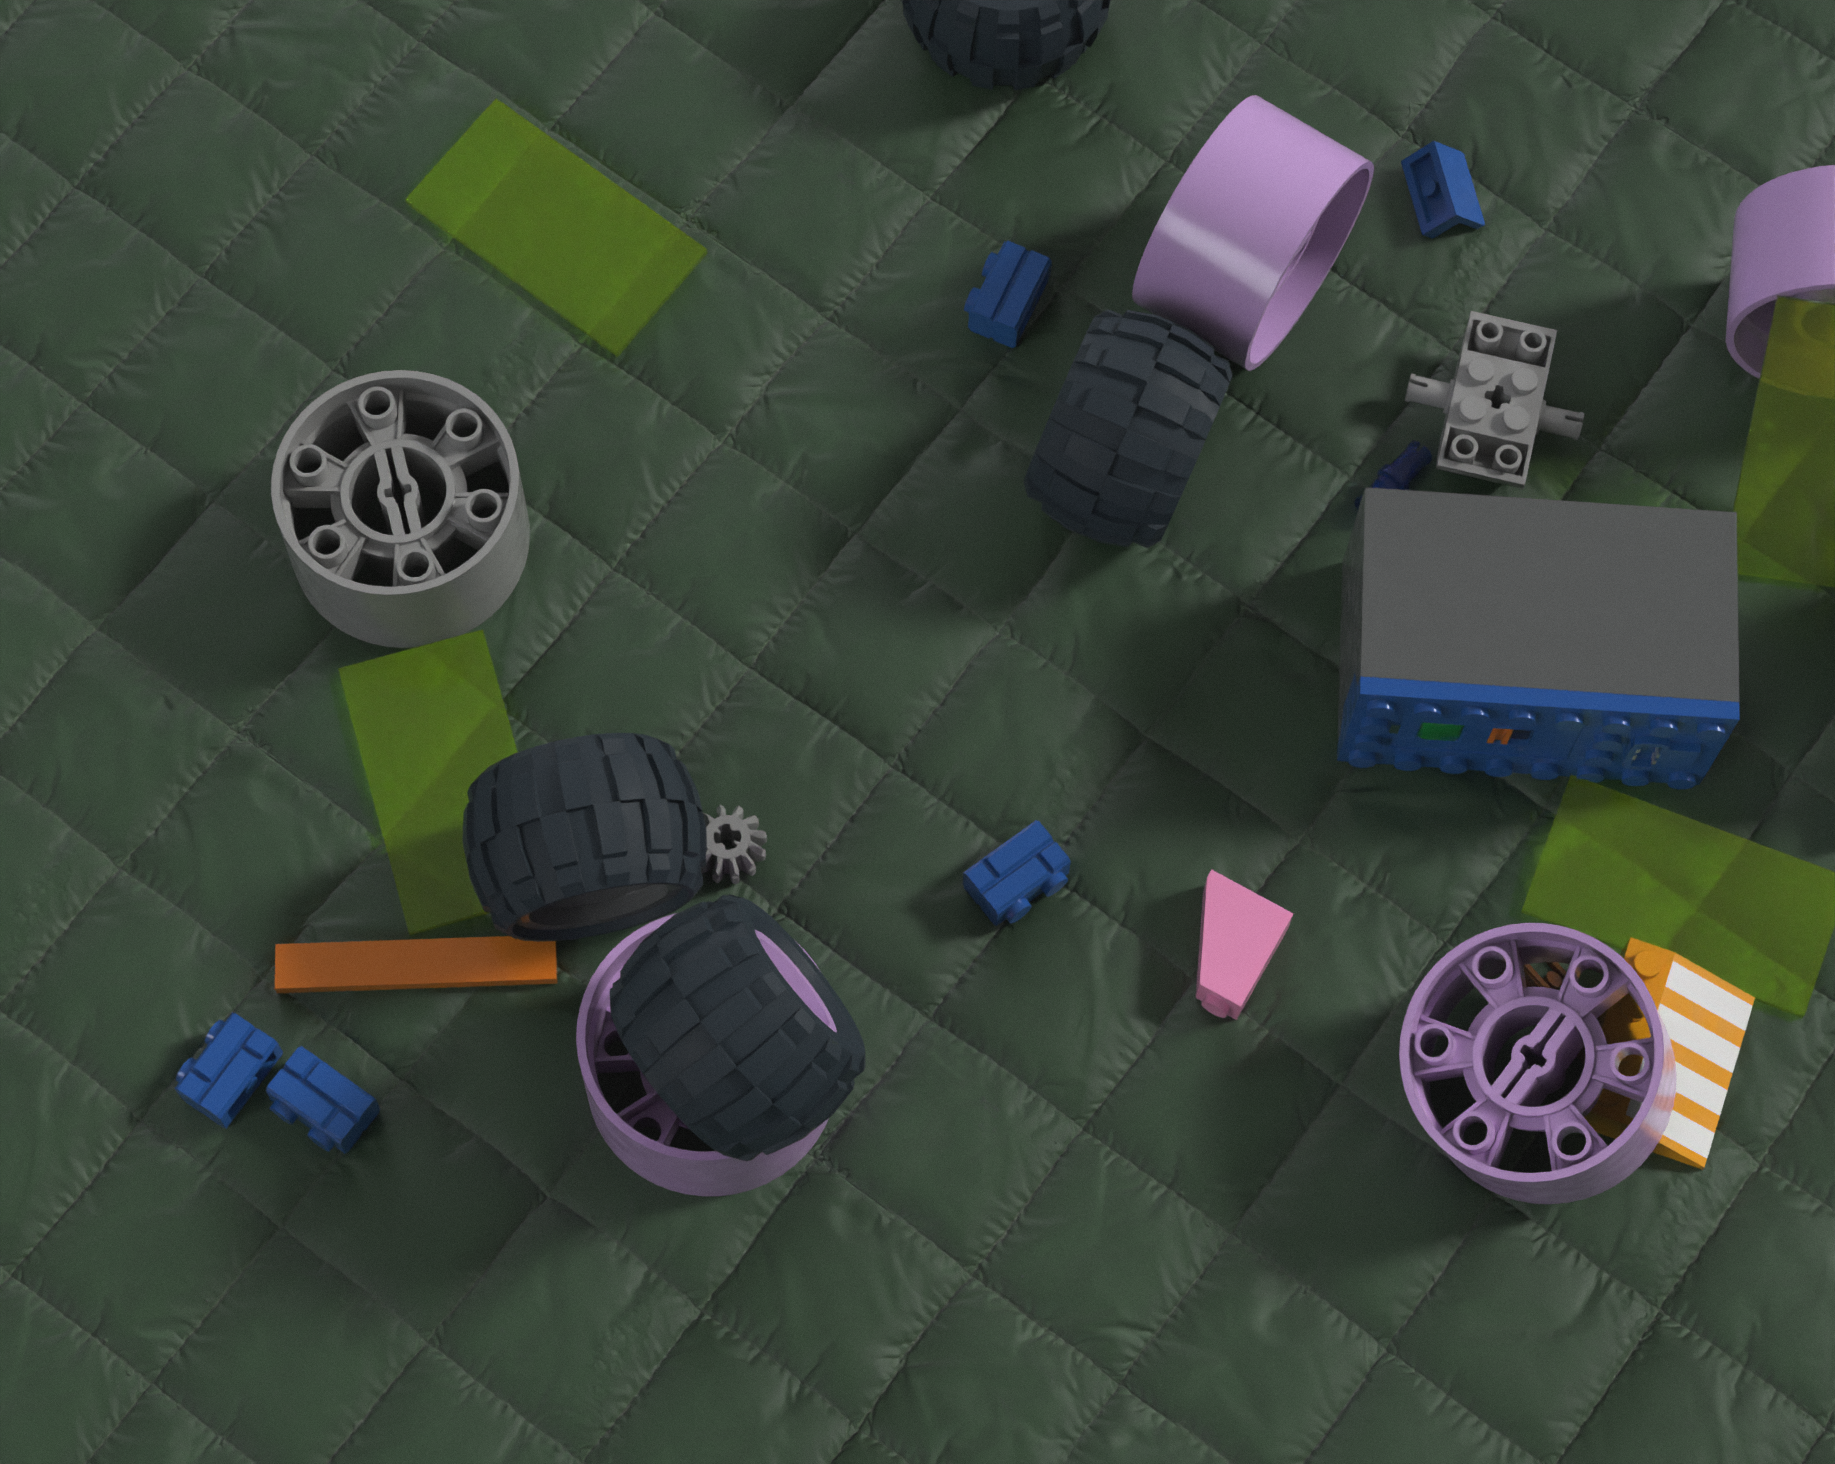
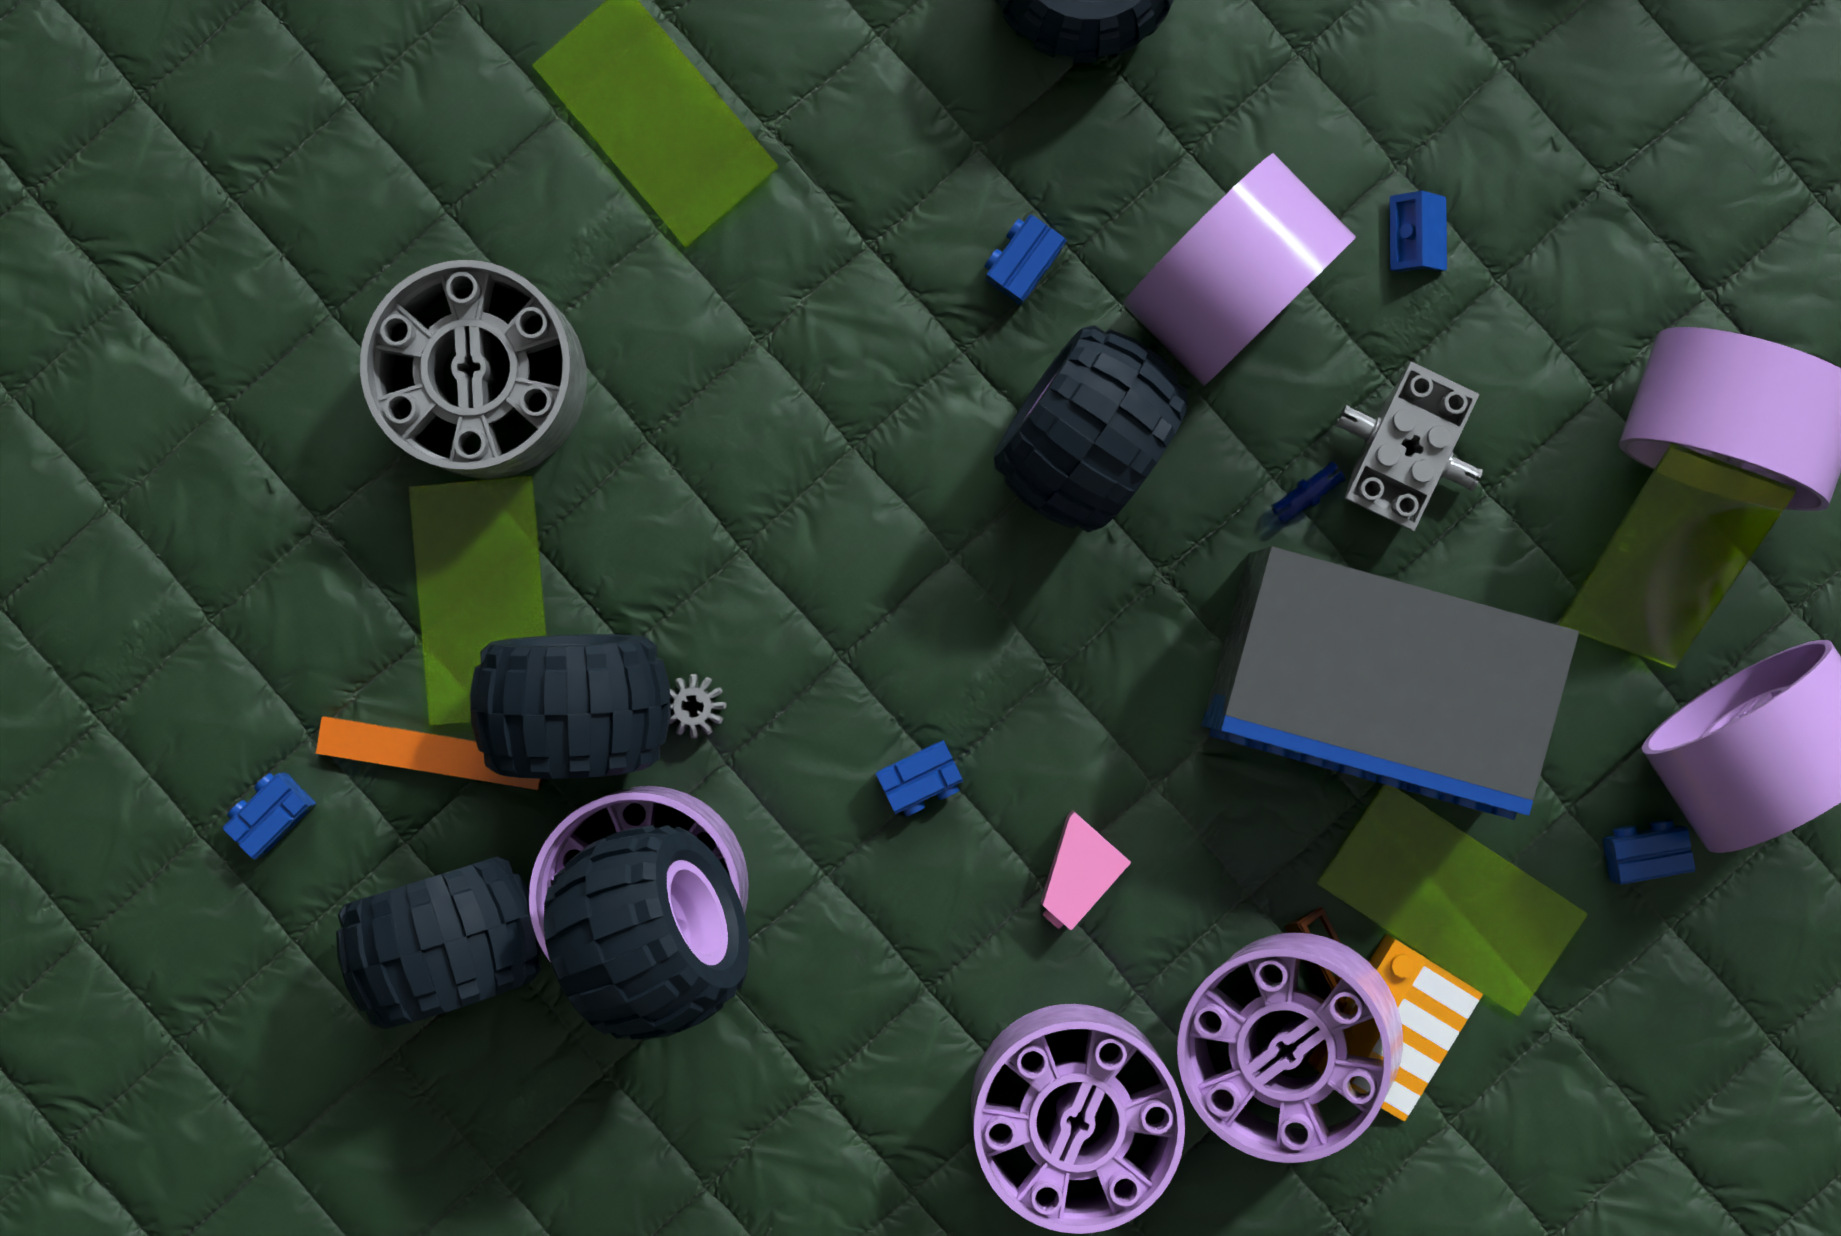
camera: 10 degrees right, 20 degrees up
blue brick [265,1046,380,1154] -> none
none -> black wheel [336,856,543,1029]
none -> lavender wheel [971,1004,1185,1234]

